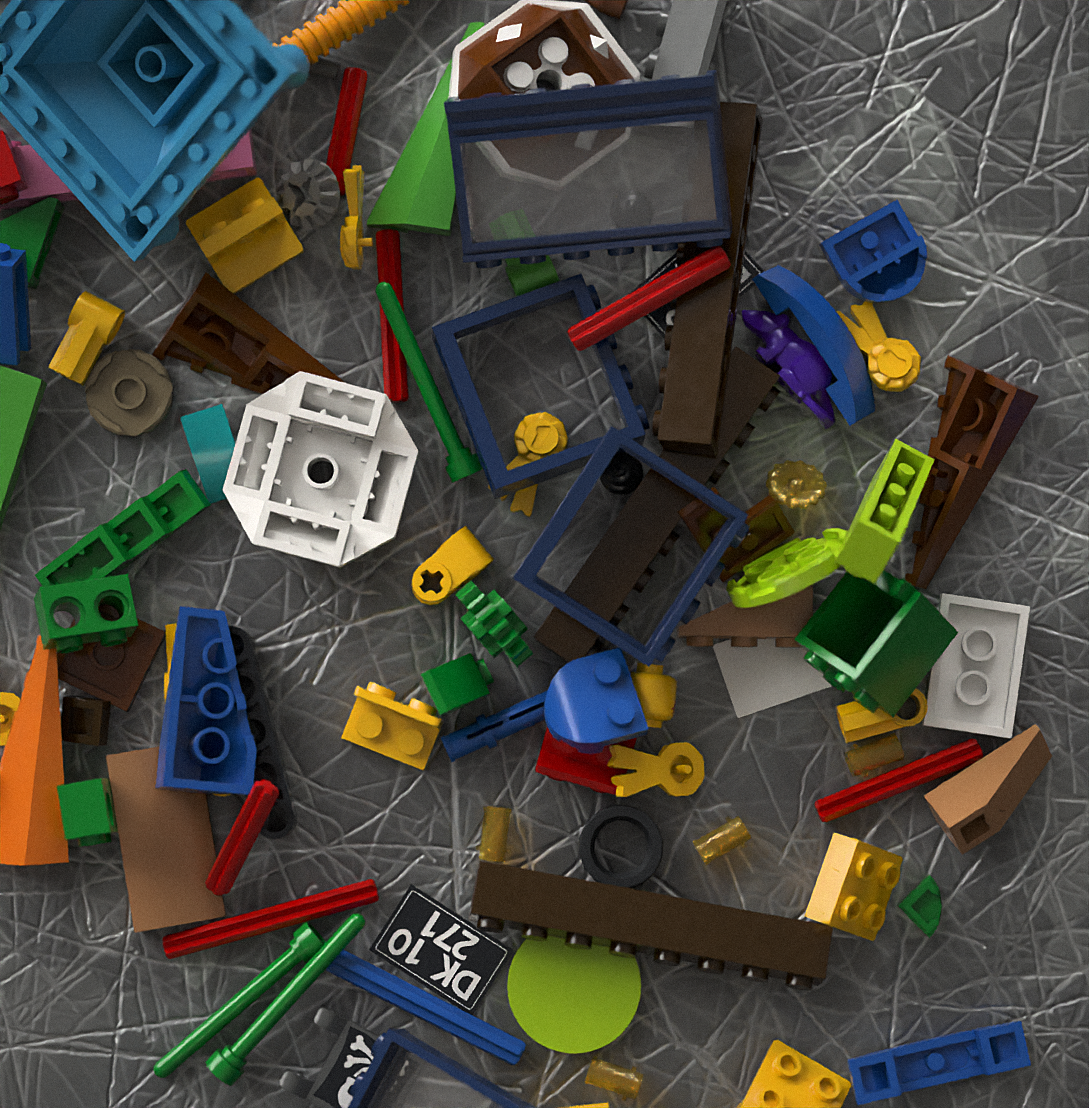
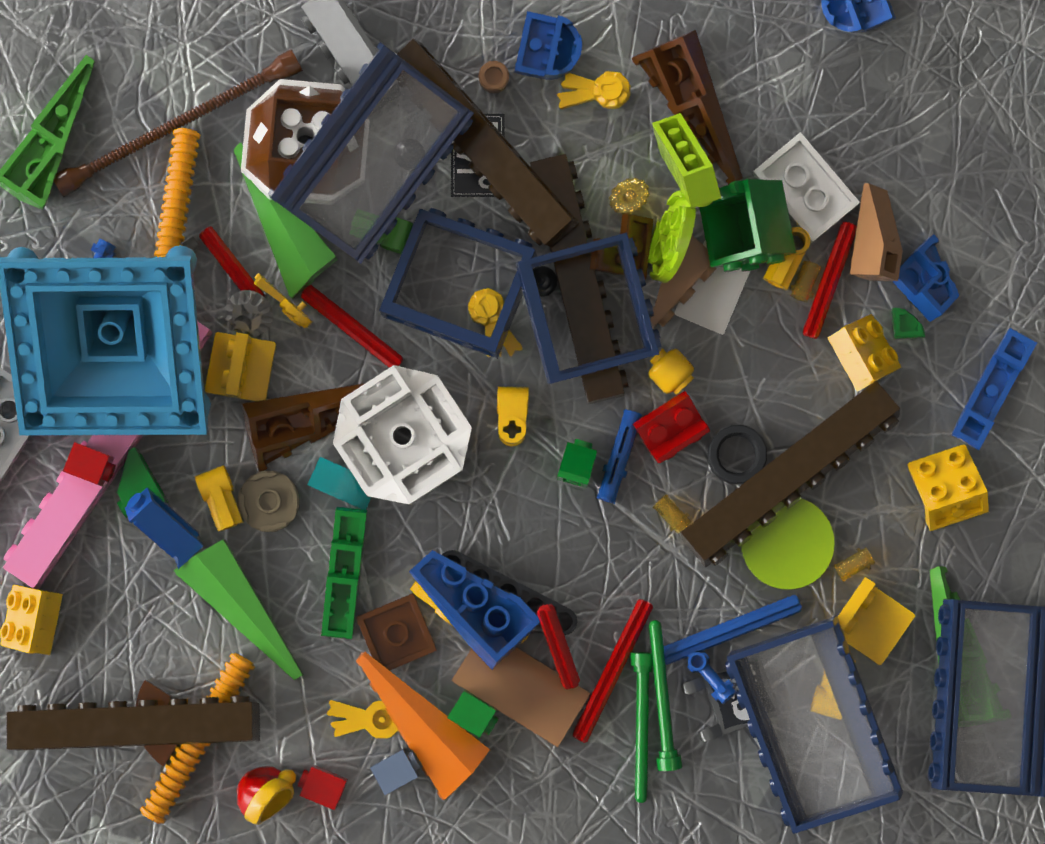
camera: 45 degrees left, 0 degrees up
green brick [34,574,138,654] -> none
dark brown plate [61,695,111,746] -> none
yellow bracket [341,682,444,771] -> none
black sticker [369,884,514,1015] -> none
green piece [375,282,483,483] -> none
green gear [455,581,533,667] -> none
blue slope [544,648,649,754] -> none
red axle [567,245,731,351] -> none
yellow piece [607,742,705,797] -> none
clear yellow pin [692,815,752,866] -> none
dark purple animal [741,310,836,430] -> none
blue slope [752,265,875,426] -> none
none -> medium nougat tile [478,61,509,93]
none -> blue bar [687,651,736,704]
none -> blue slope [892,234,959,322]

